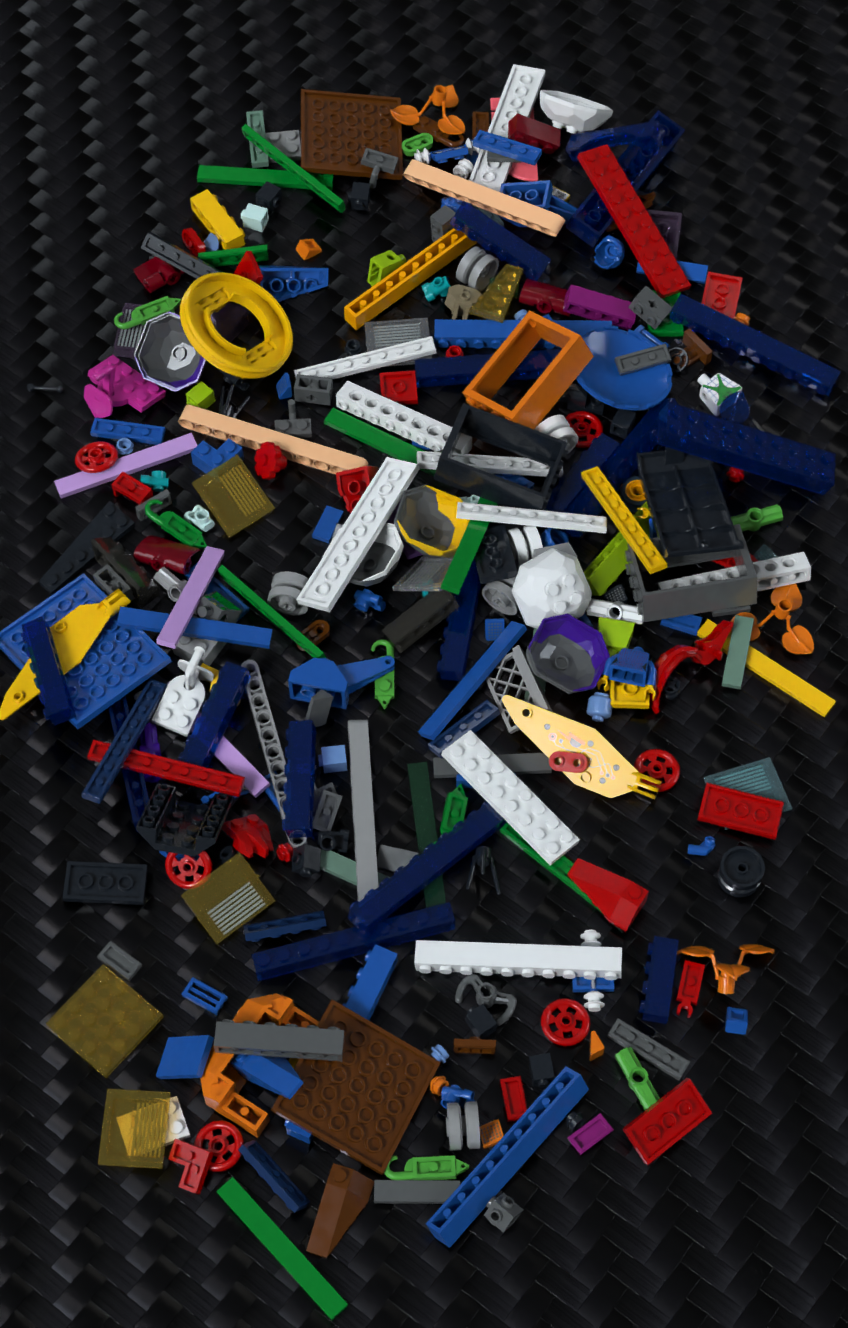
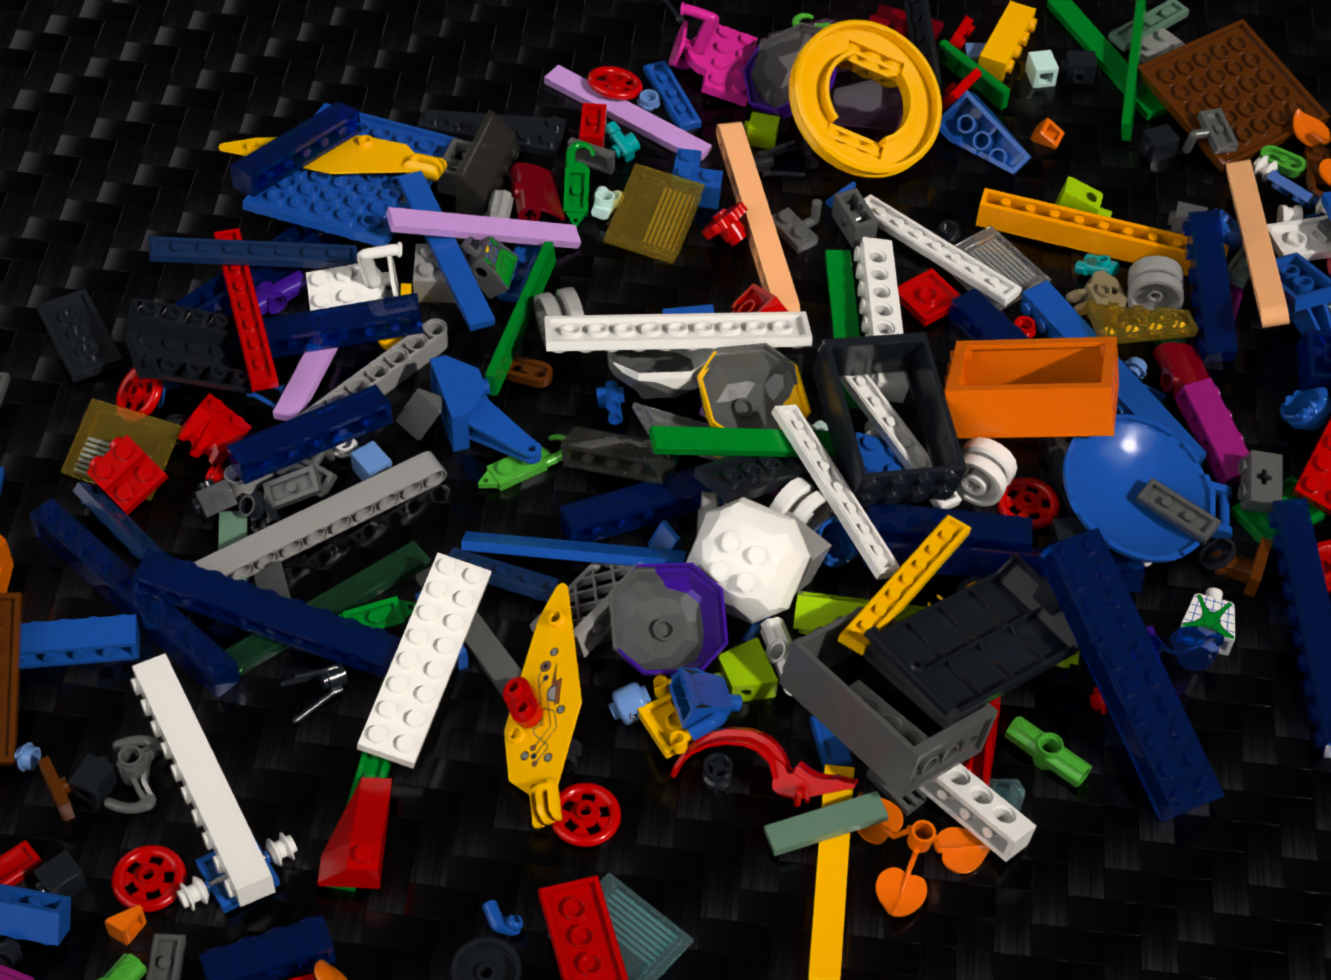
camera: 55 degrees right, 10 degrees down
none -> red plate [86,435,168,515]

